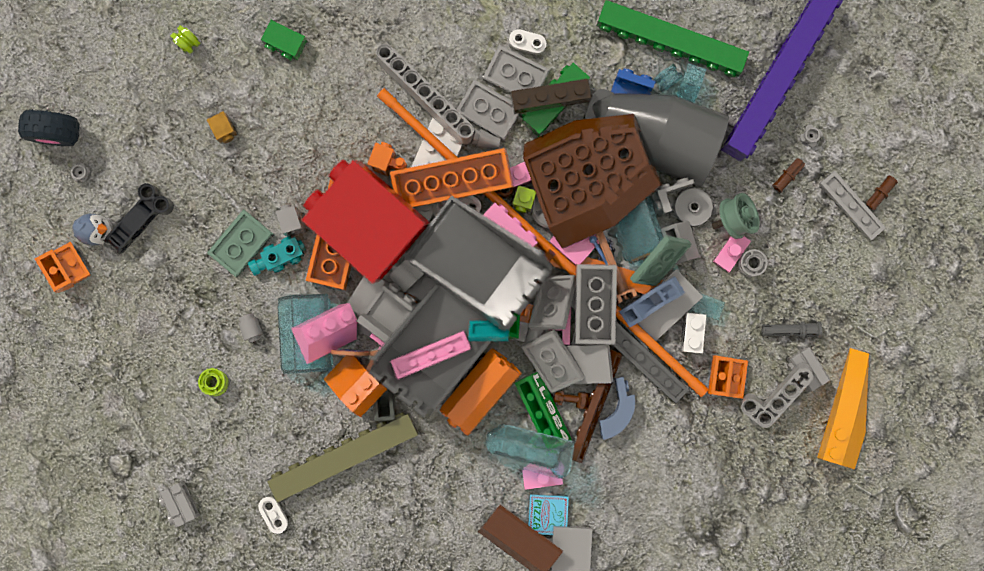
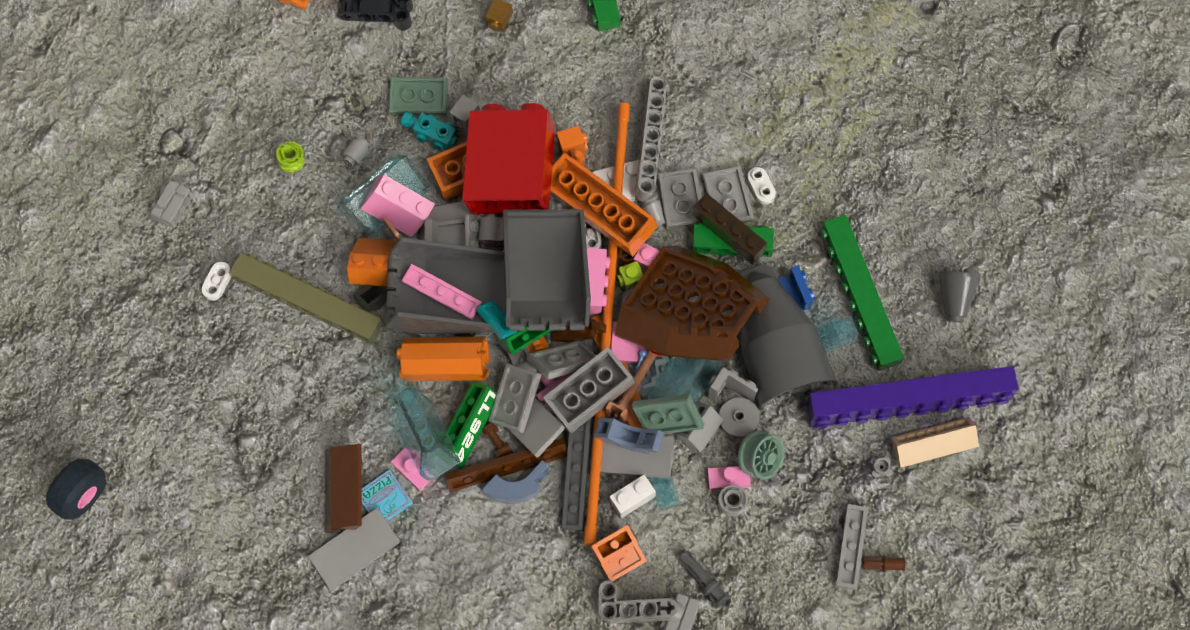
camera: 55 degrees right, 15 degrees down
clear light blue wheel [653,64,683,92] -> none
reddish brown axle [772,158,805,193] -> none
none -> tan brick [891,417,979,467]

